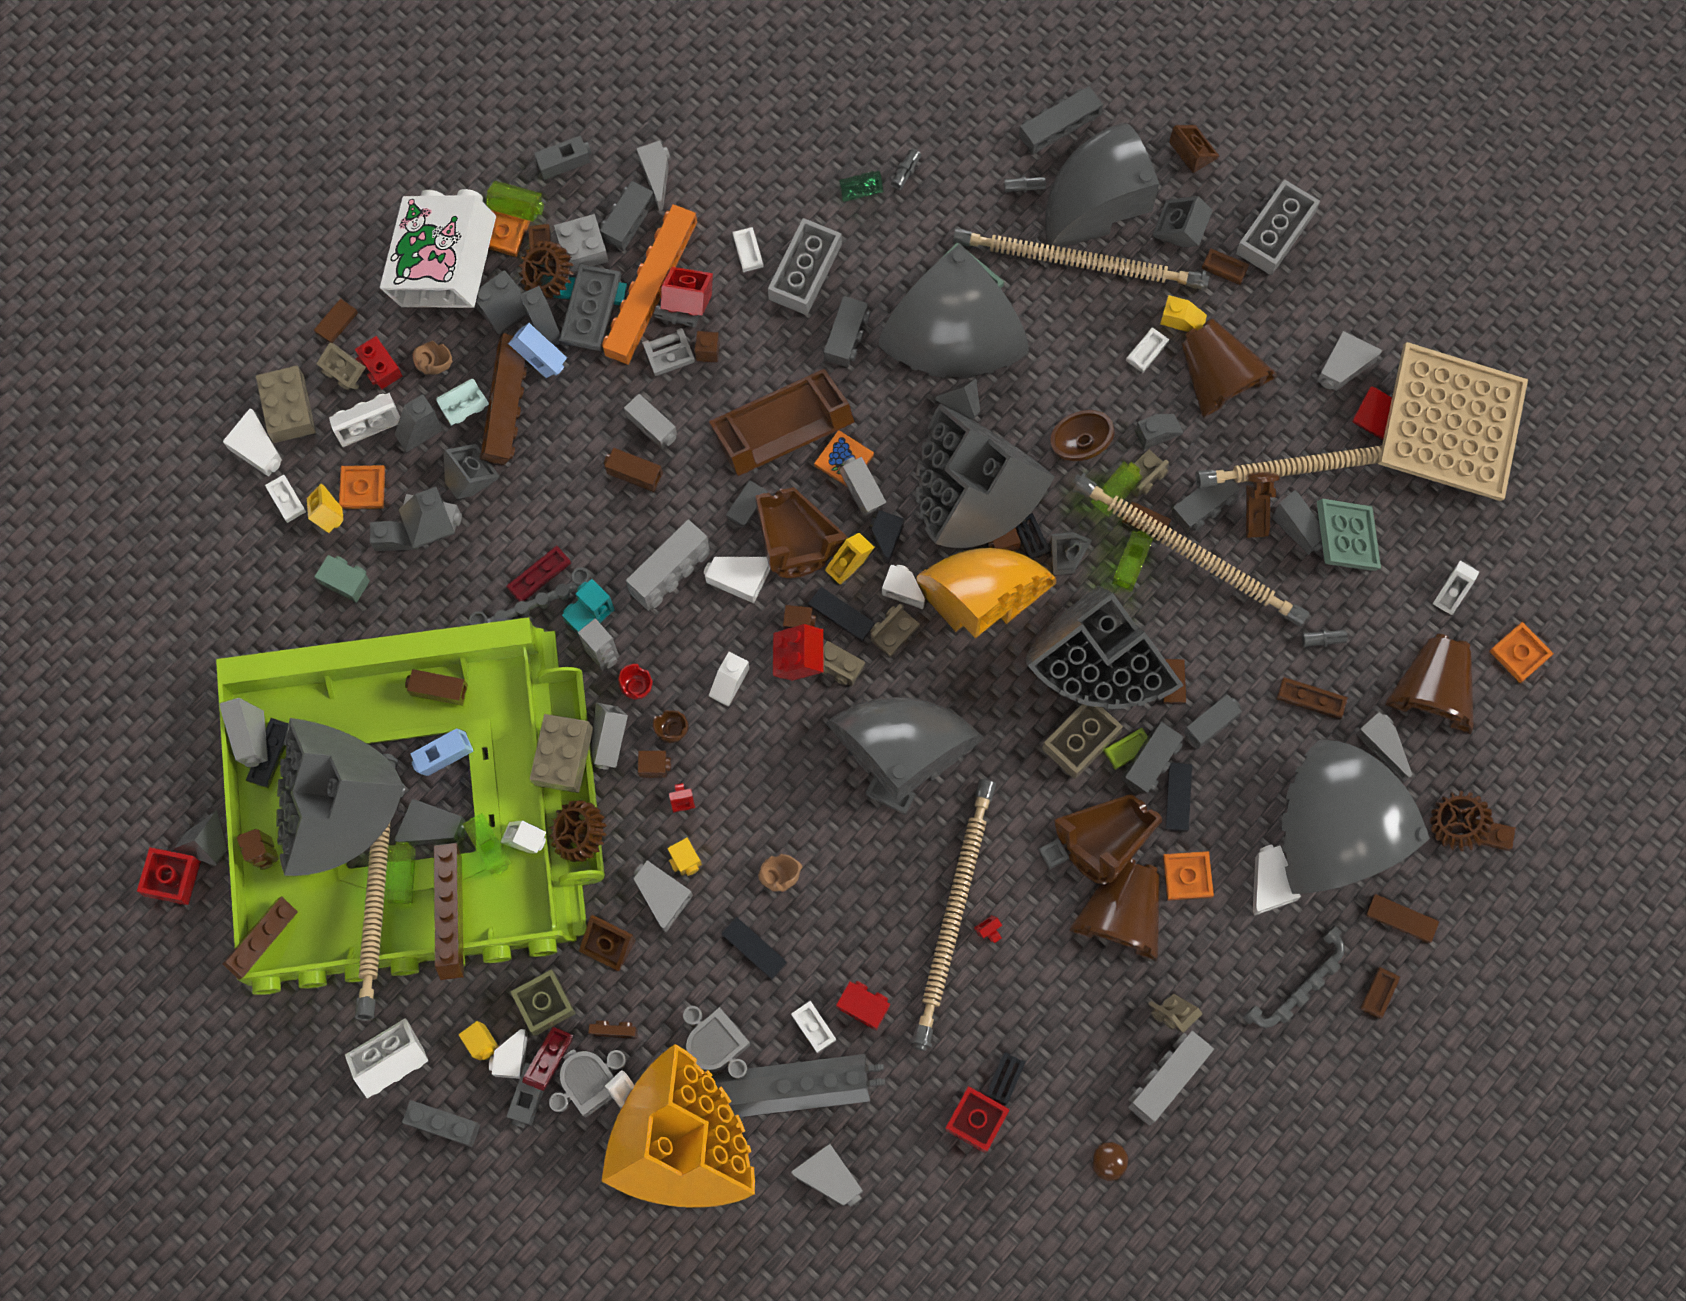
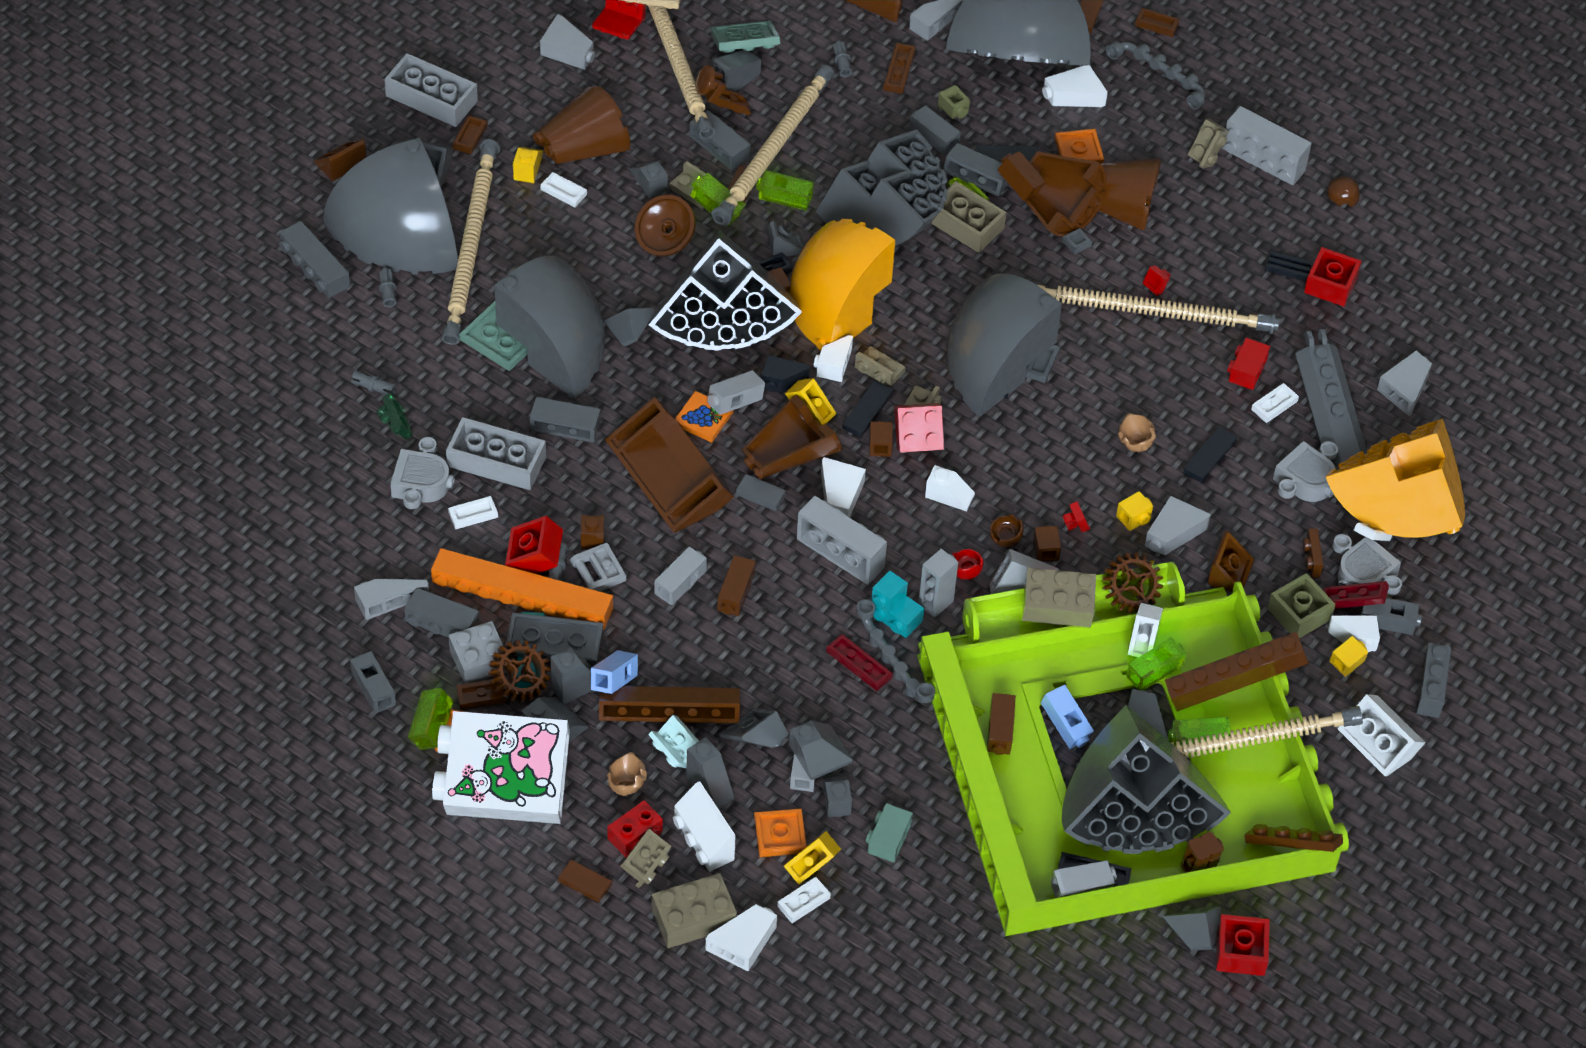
camera: 100 degrees left, 20 degrees down
none -> light grey piece [390,437,455,509]
none -> olive brick [938,85,970,119]
none -> reddish brown brick [997,151,1046,201]

